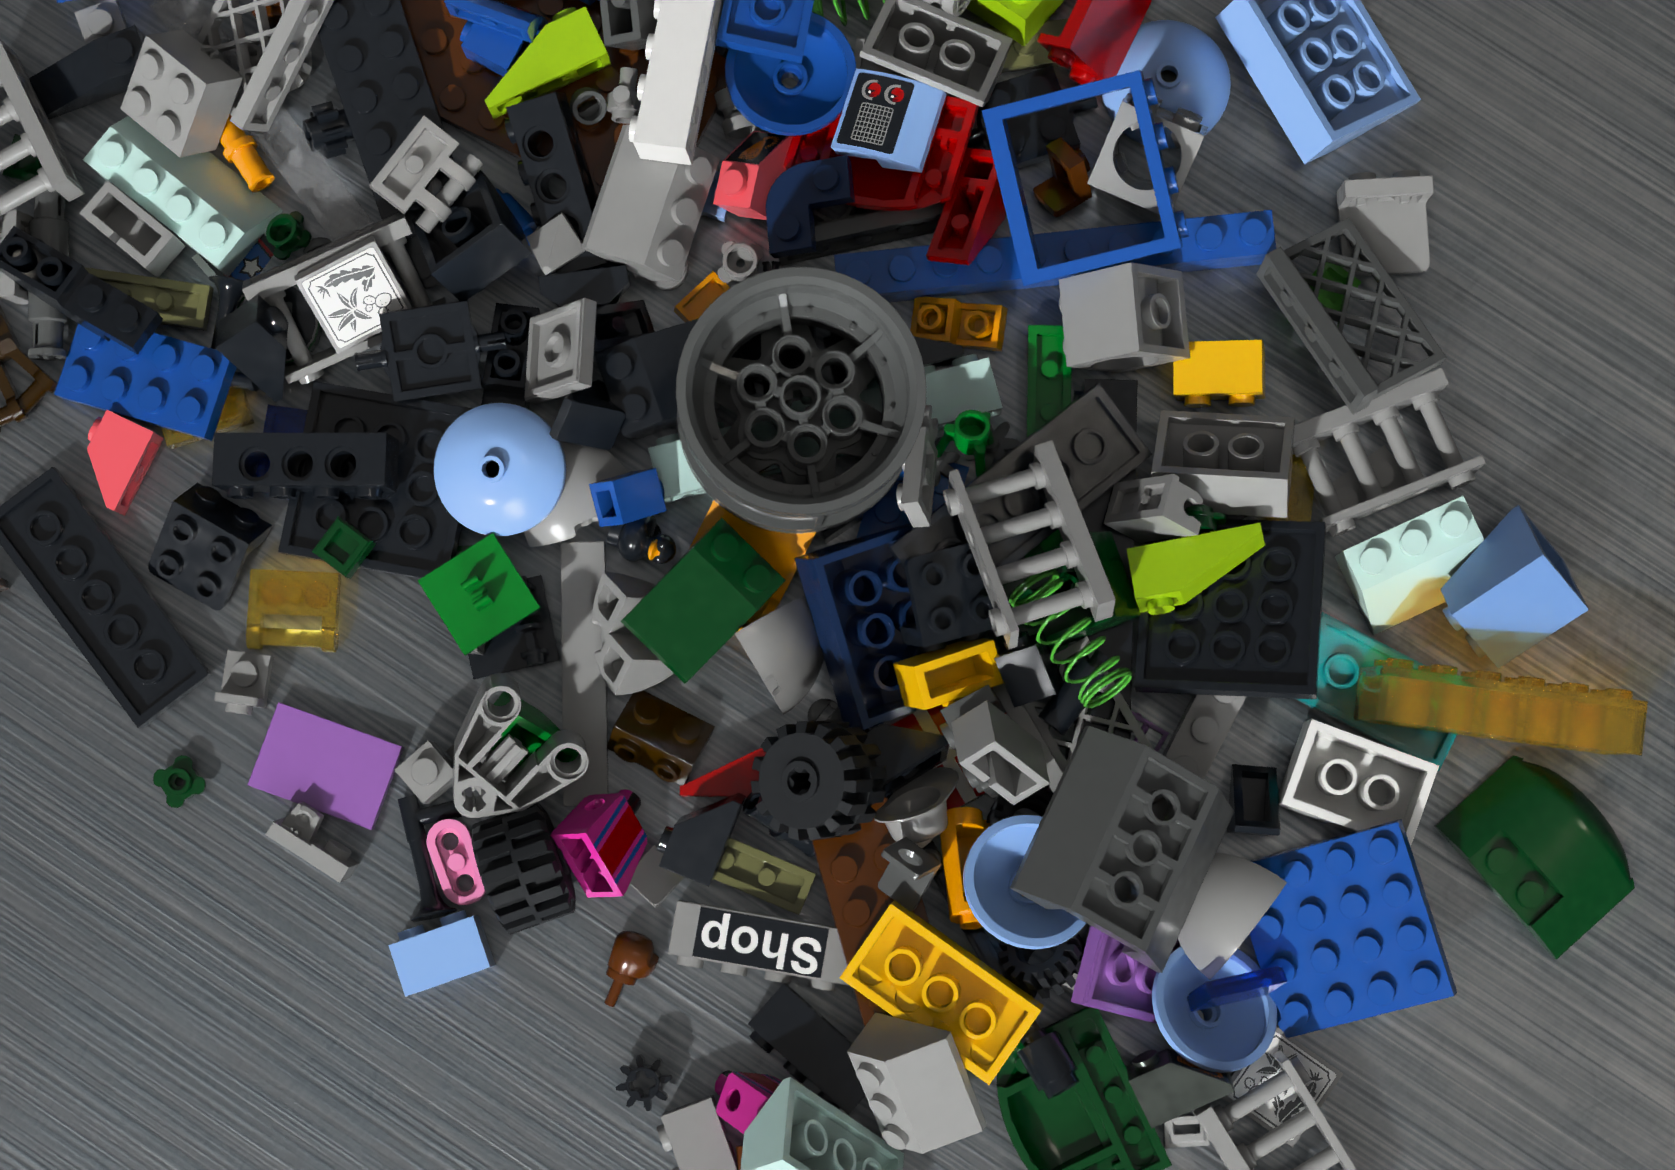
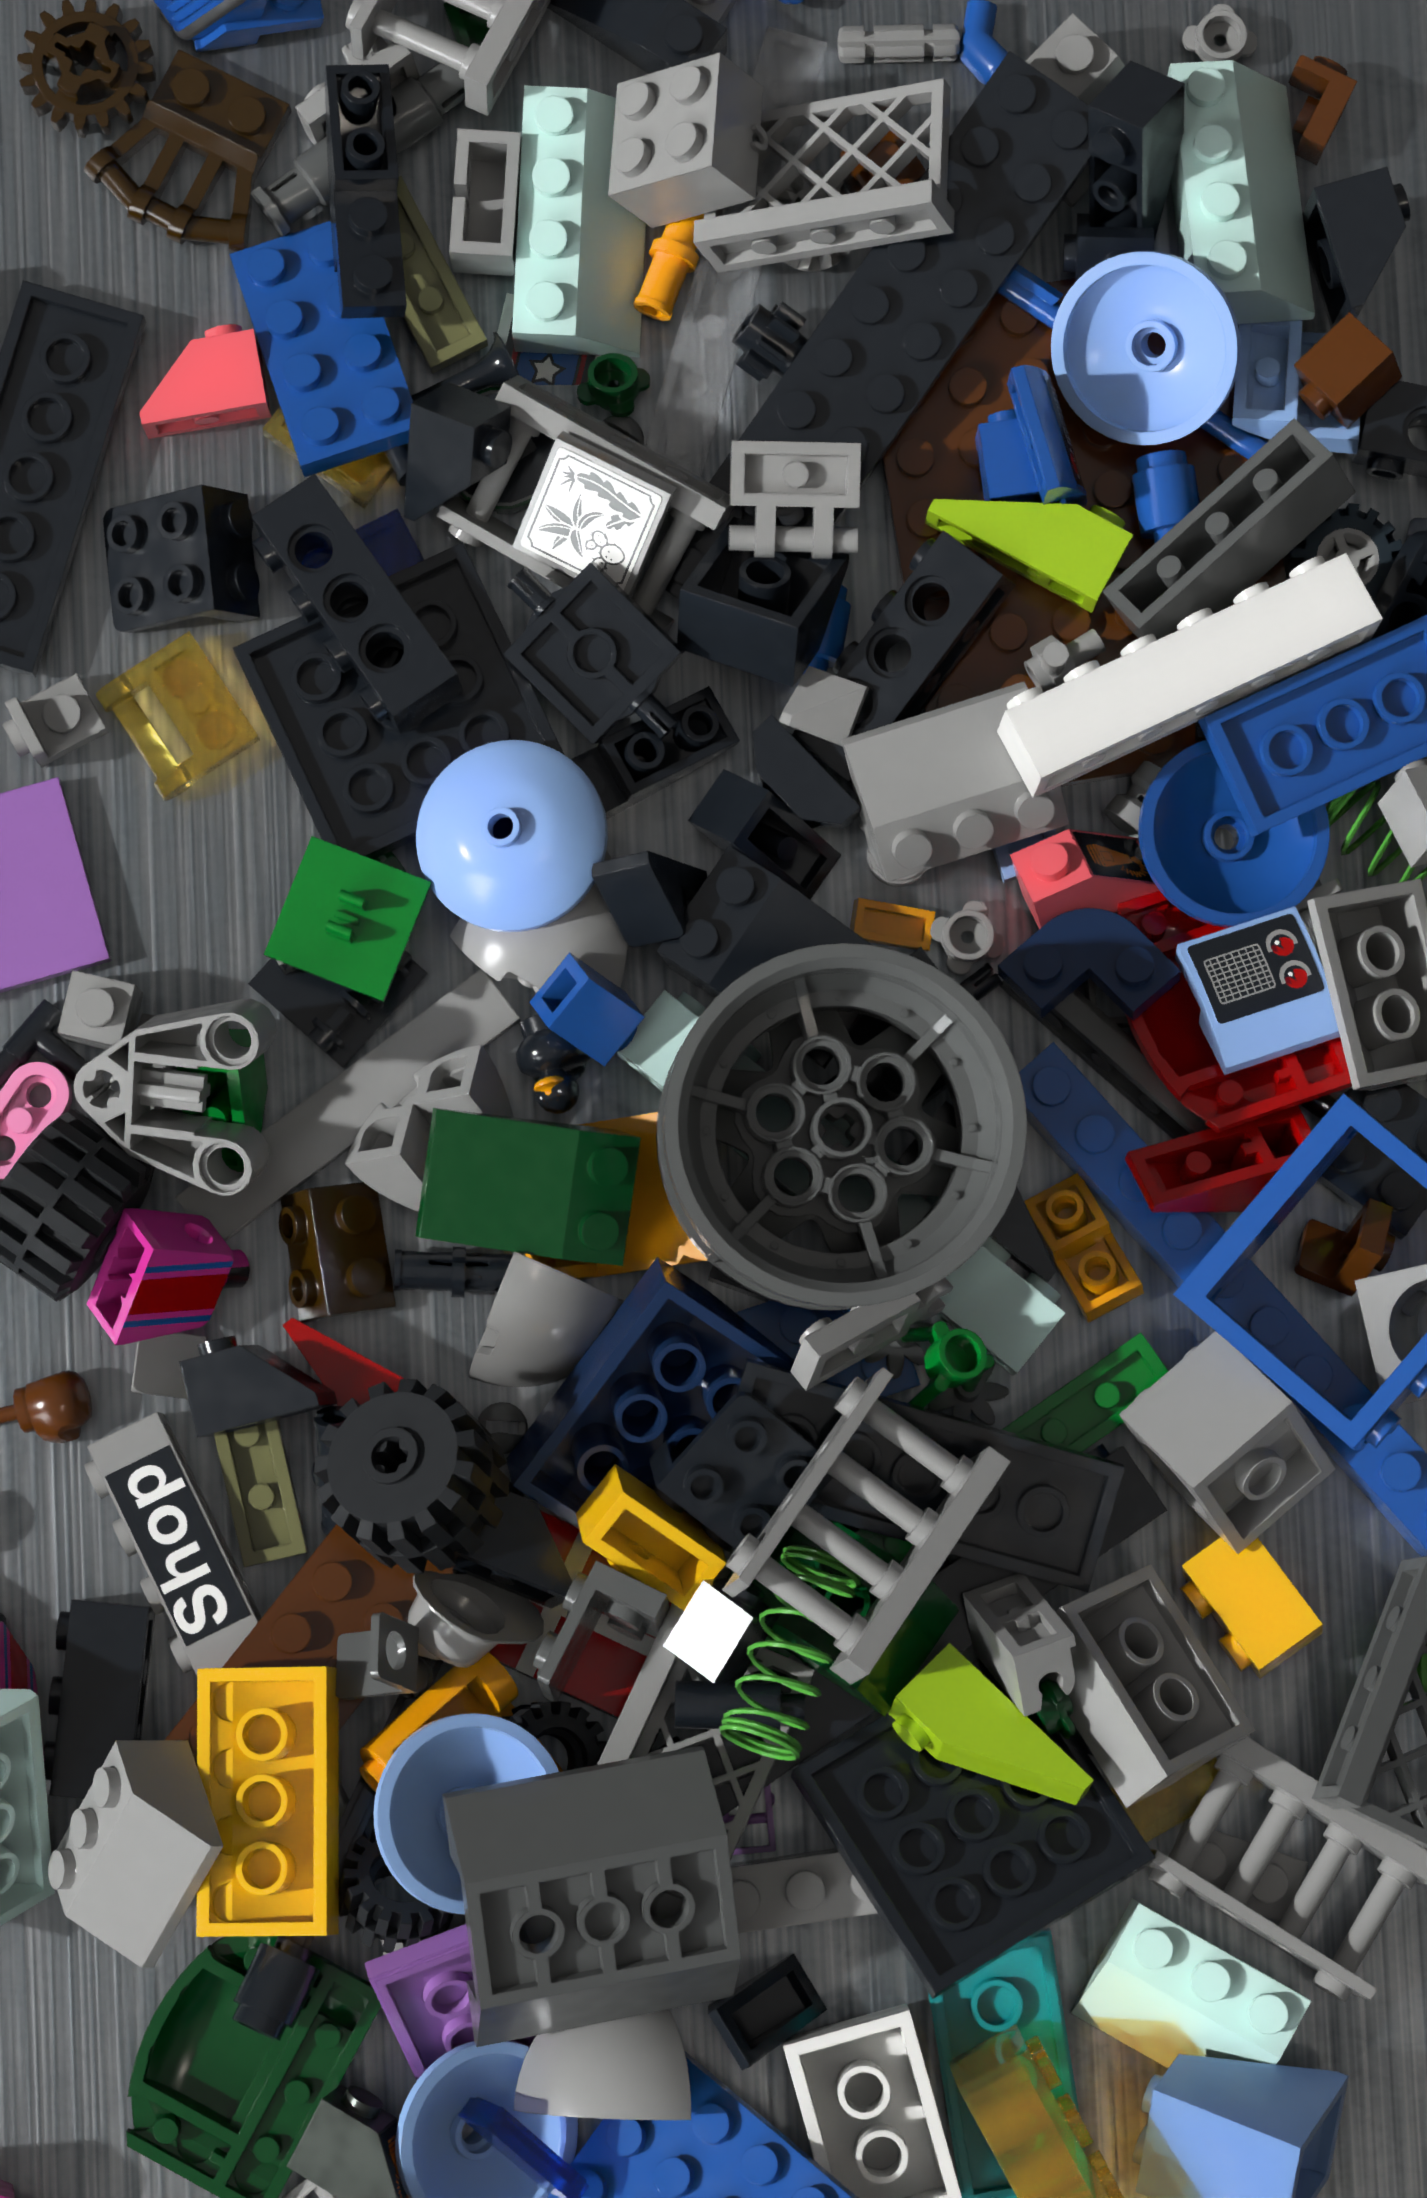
camera: 45 degrees right, 0 degrees up
dark green tile [312,516,376,579] -> none
light grey tile [525,298,597,405] -> none
dark grey hinge [570,87,607,125] -> none
light grey piece [951,700,1050,805] -> none
none -> black pin [394,1246,523,1298]

